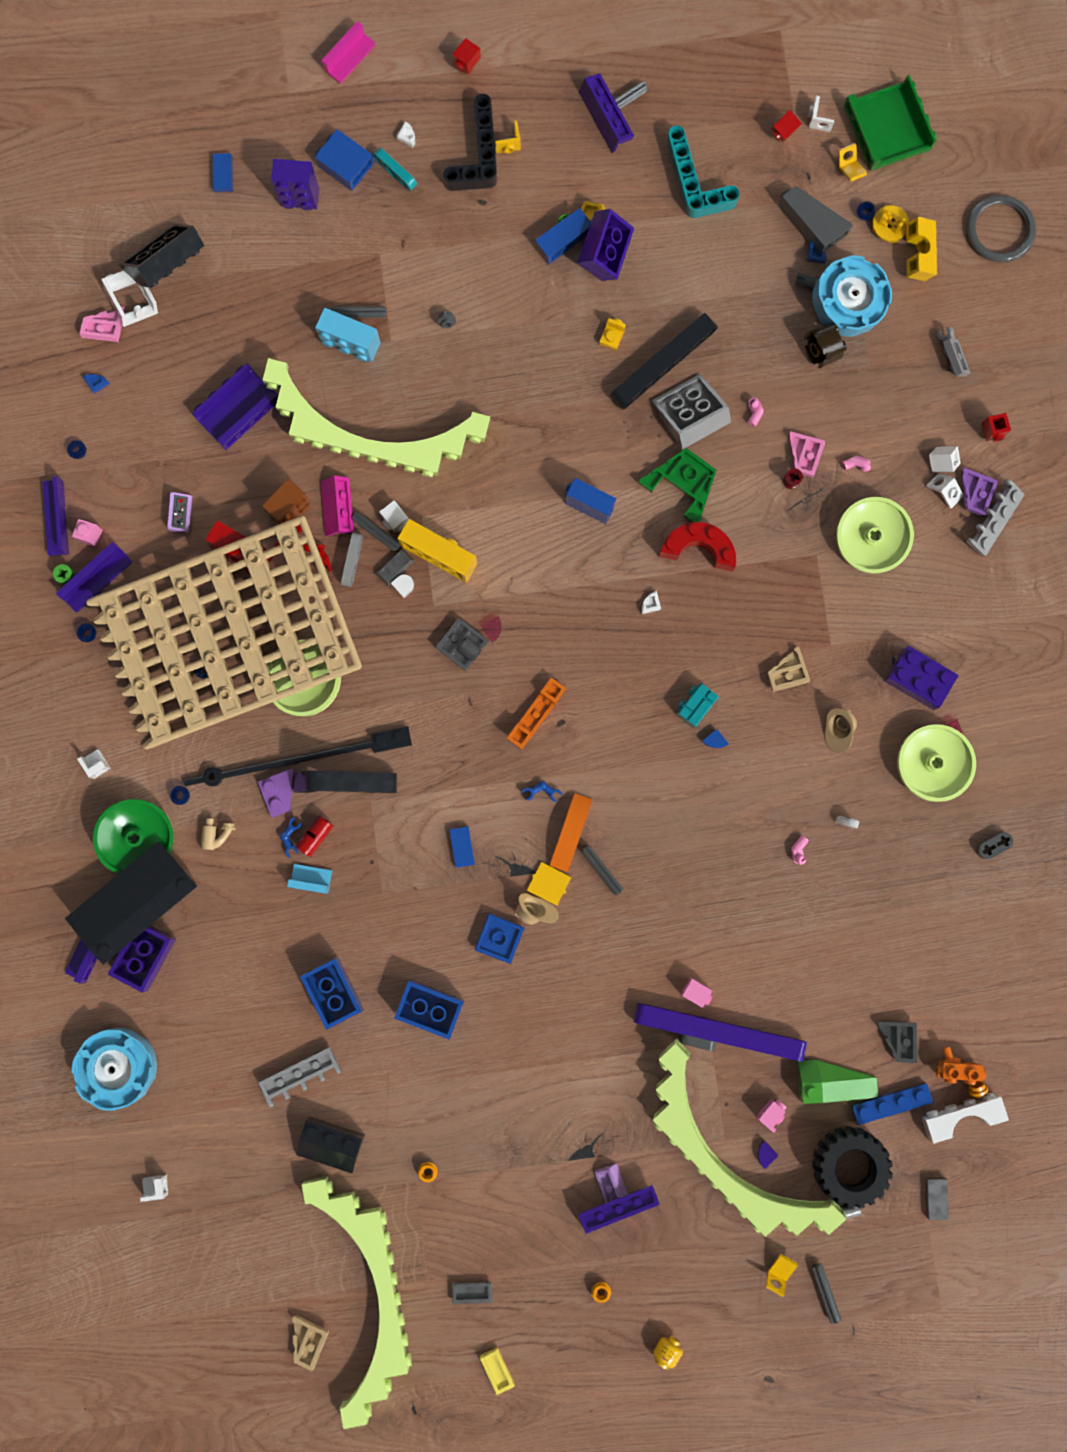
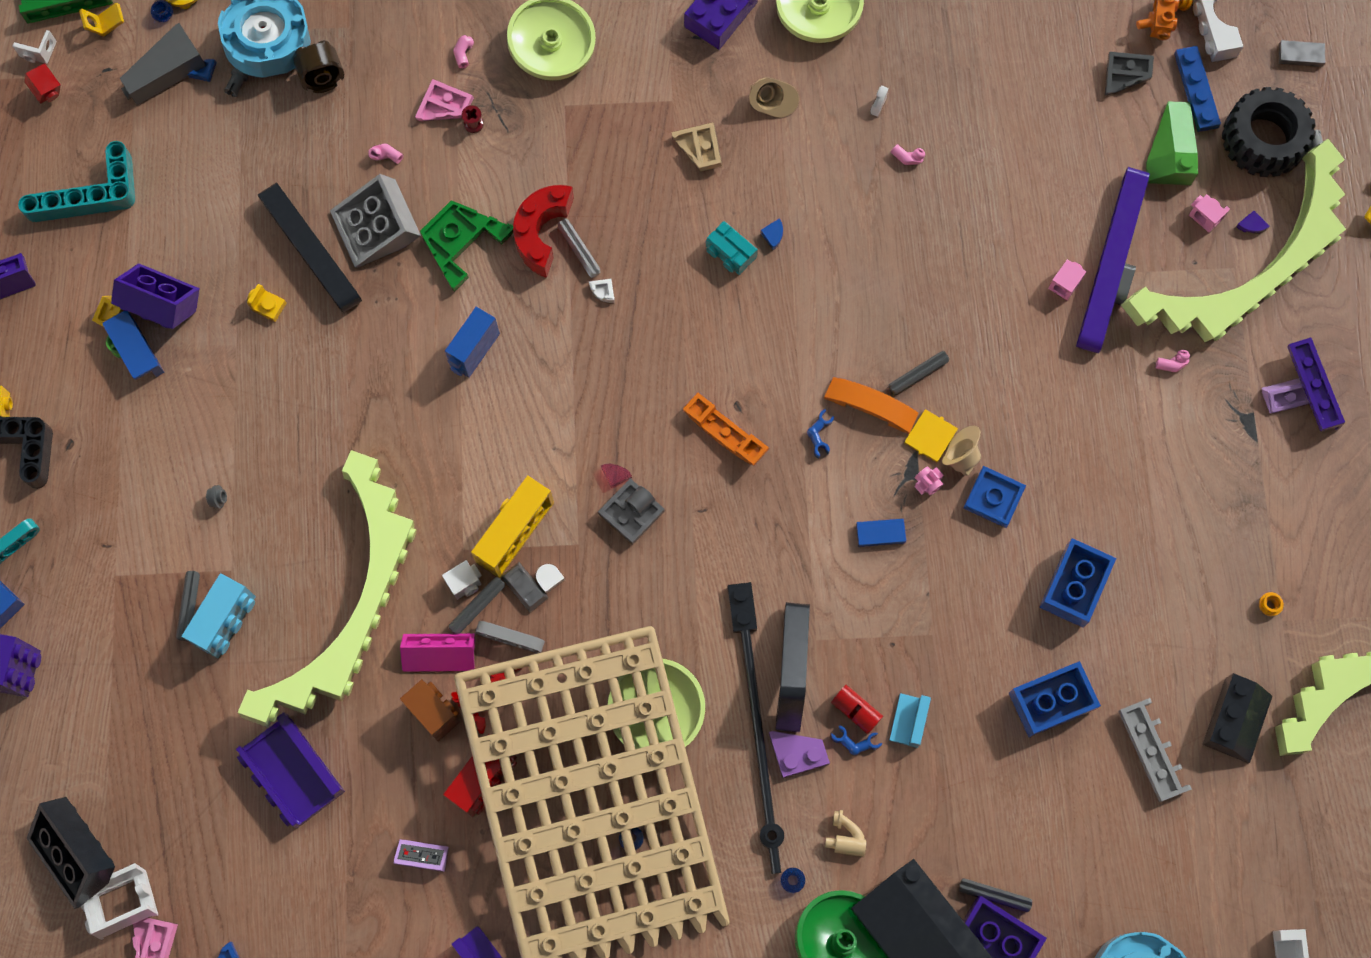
camera: 85 degrees left, 10 degrees down
none -> light grey axle [558,219,601,278]
none -> bright pink gear [914,466,944,496]
none -> dark grey axle [959,878,1032,912]
none -> bright pink arm [1155,350,1190,372]

